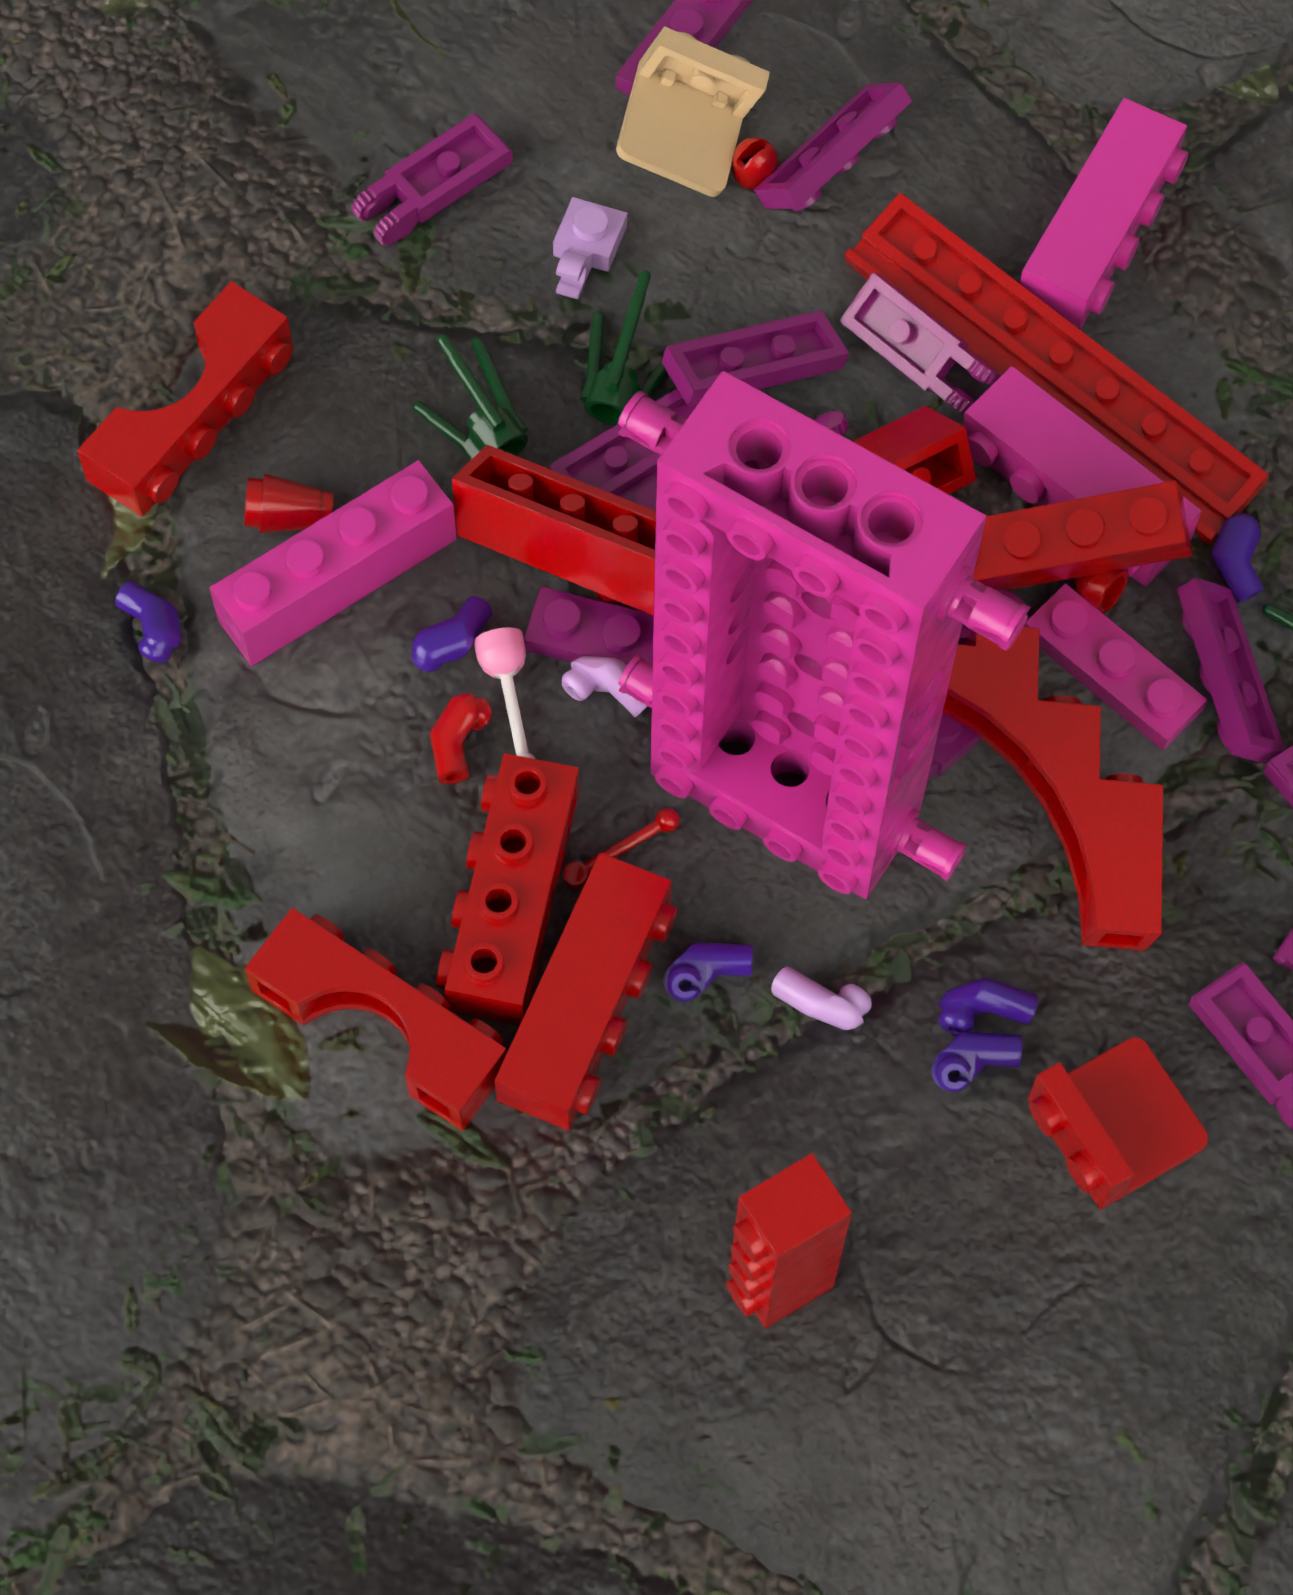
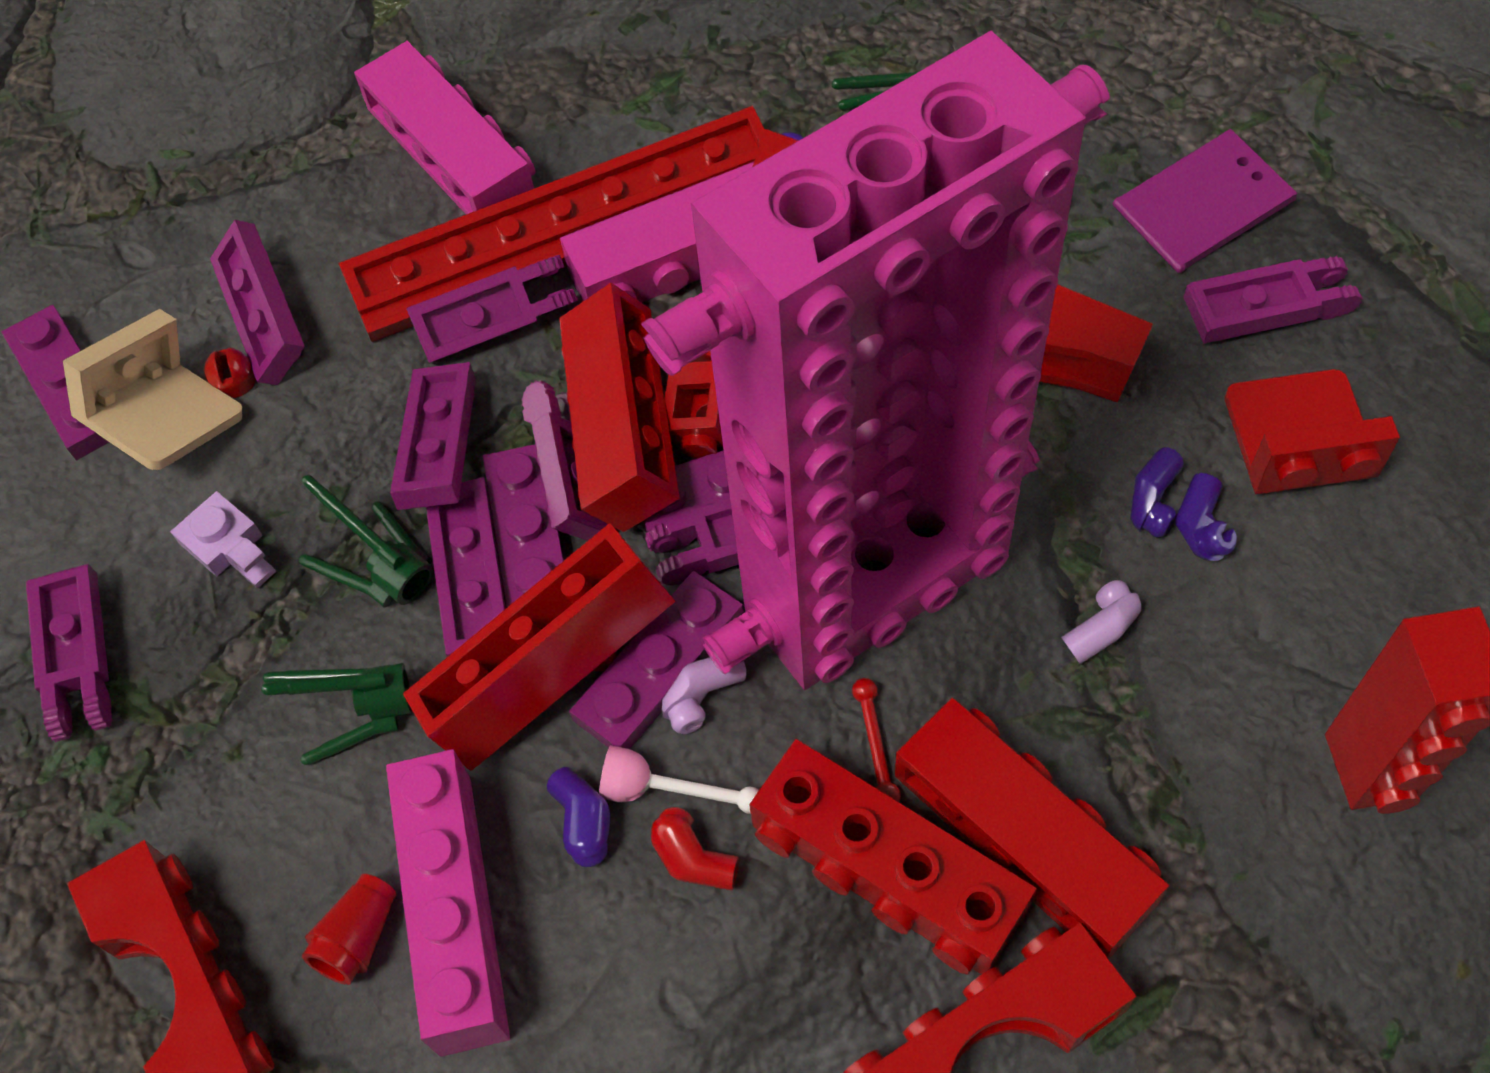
camera: 60 degrees left, 5 degrees down
dark purple arm [664,942,753,1002] -> none

